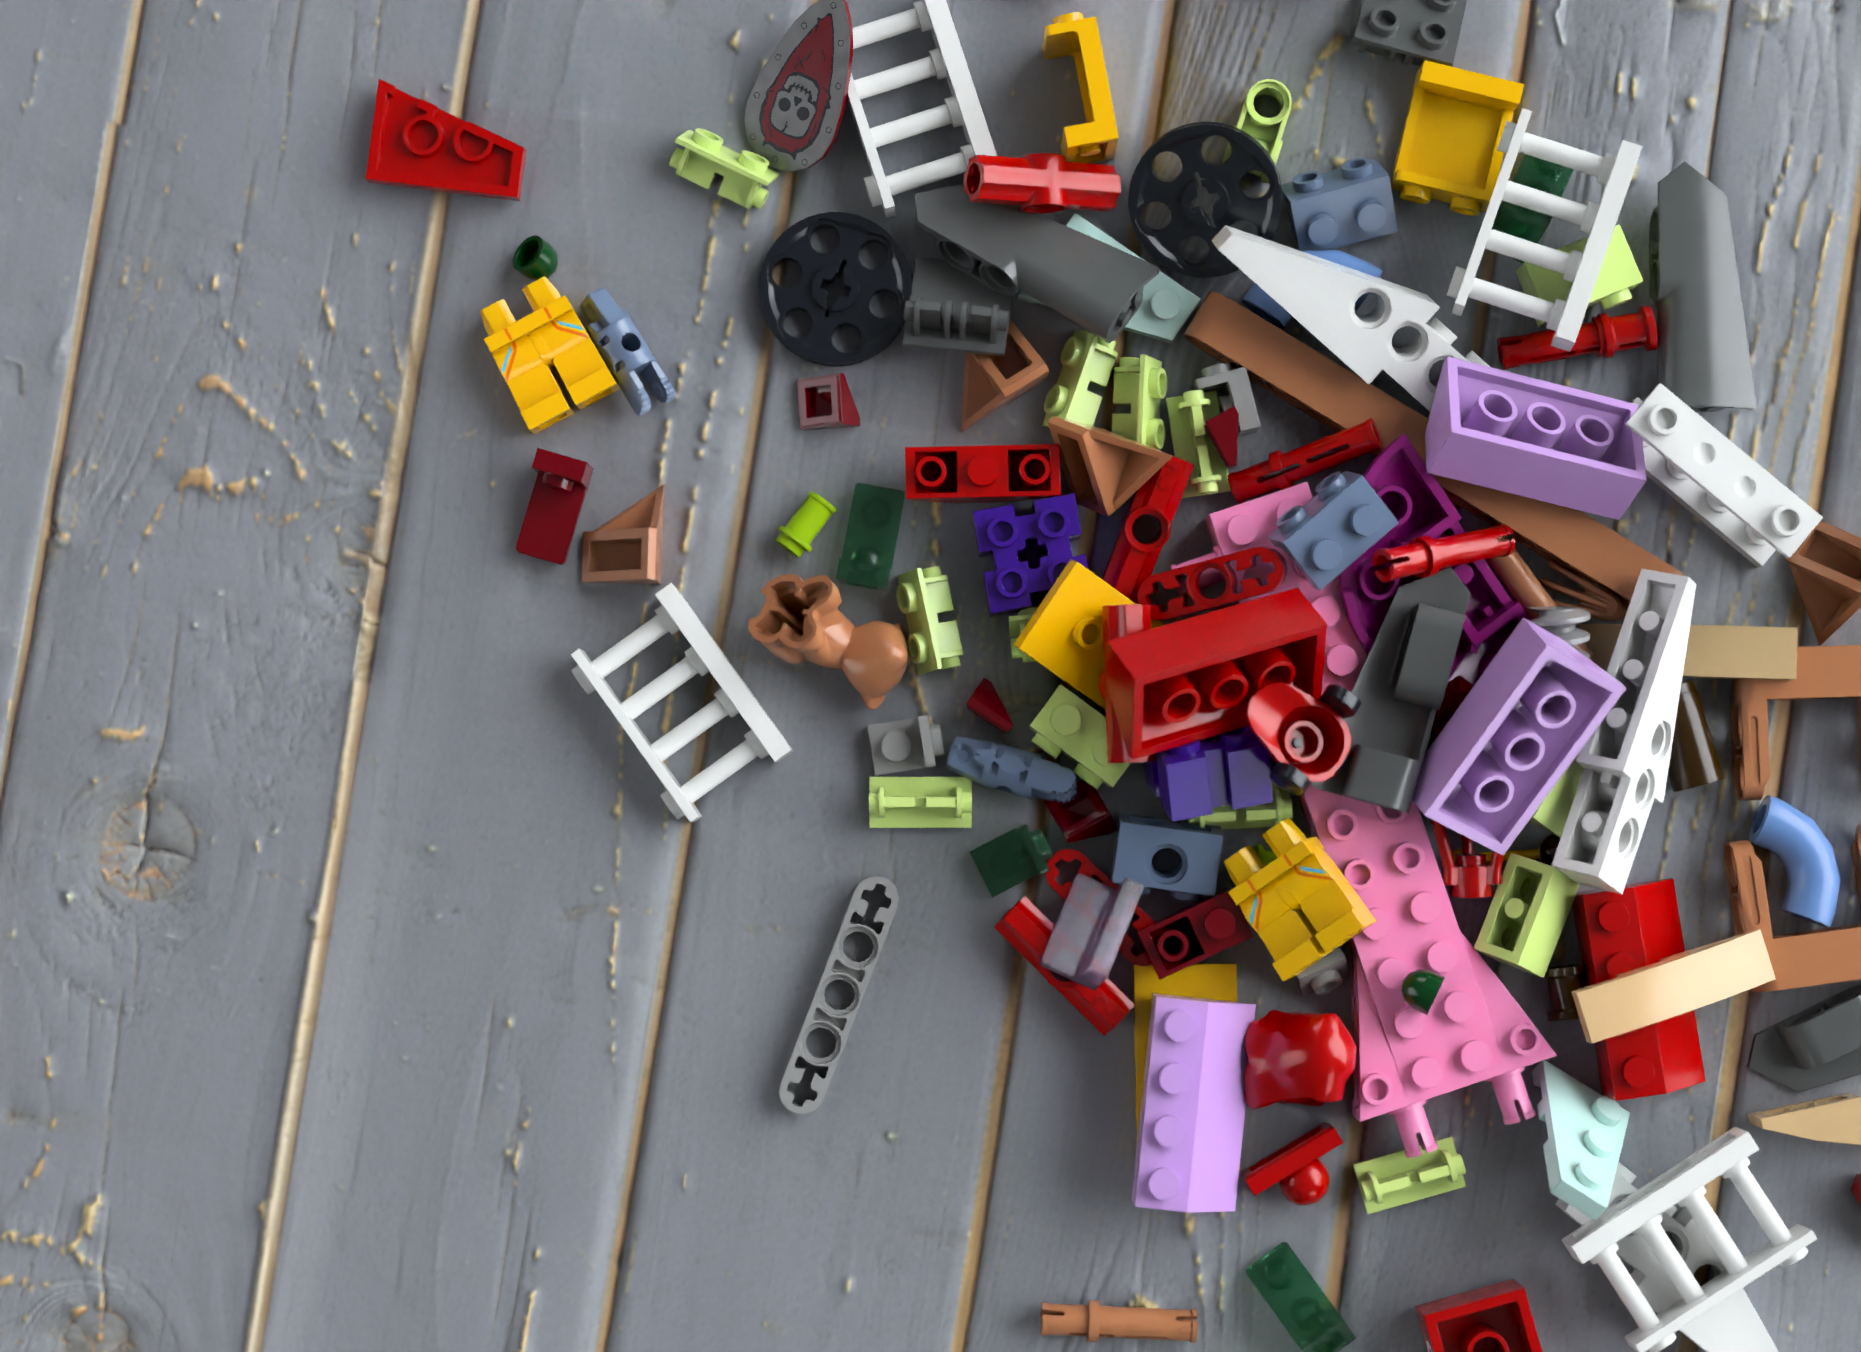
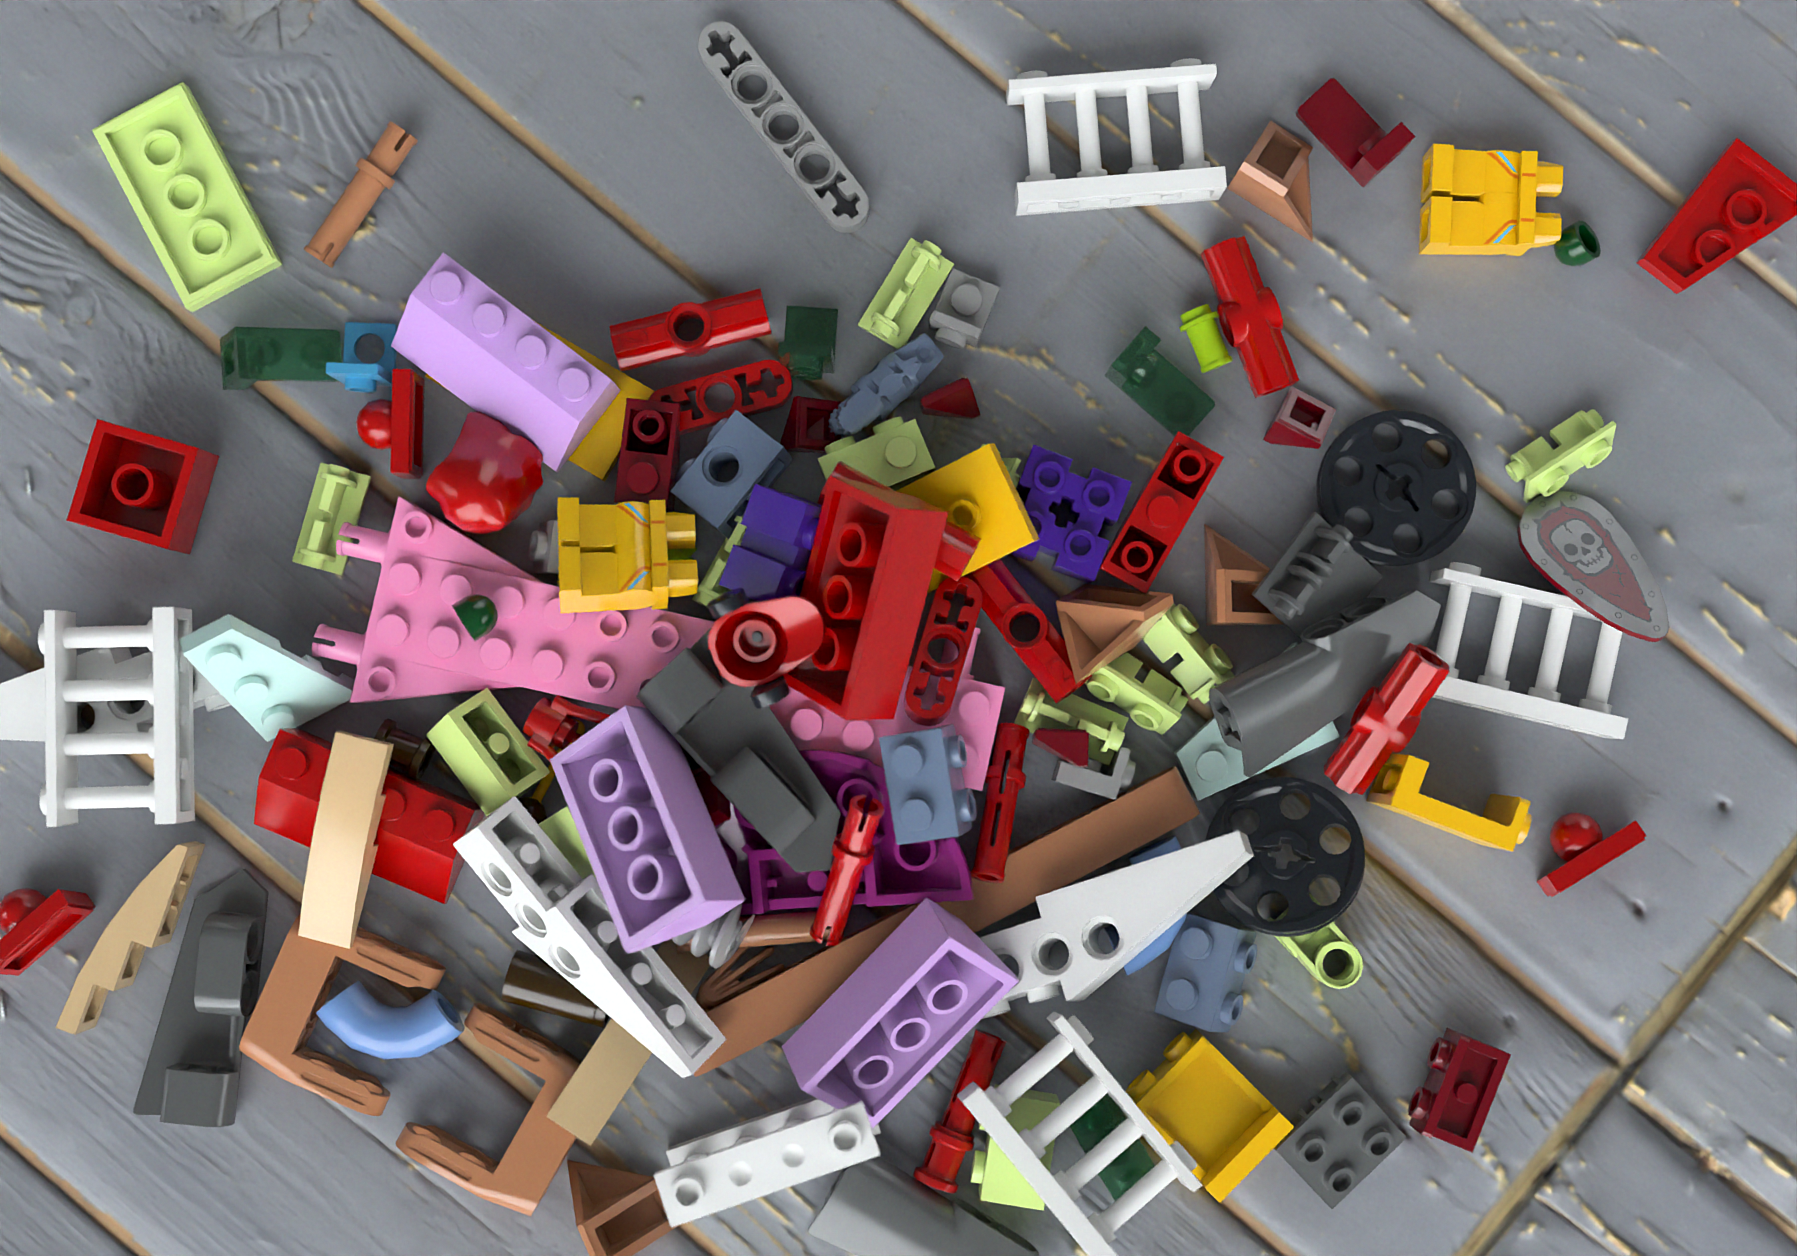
camera: 120 degrees right, 0 degrees up
sand blue hinge [580,288,677,416] -> none
nougat animal [748,574,908,710] -> none
yellowish green hinge [896,566,964,675] -> none
clear purple panel [1040,874,1145,991] -> none
none -> dark azure bracket [326,322,398,393]
none -> red piece [1201,236,1299,398]

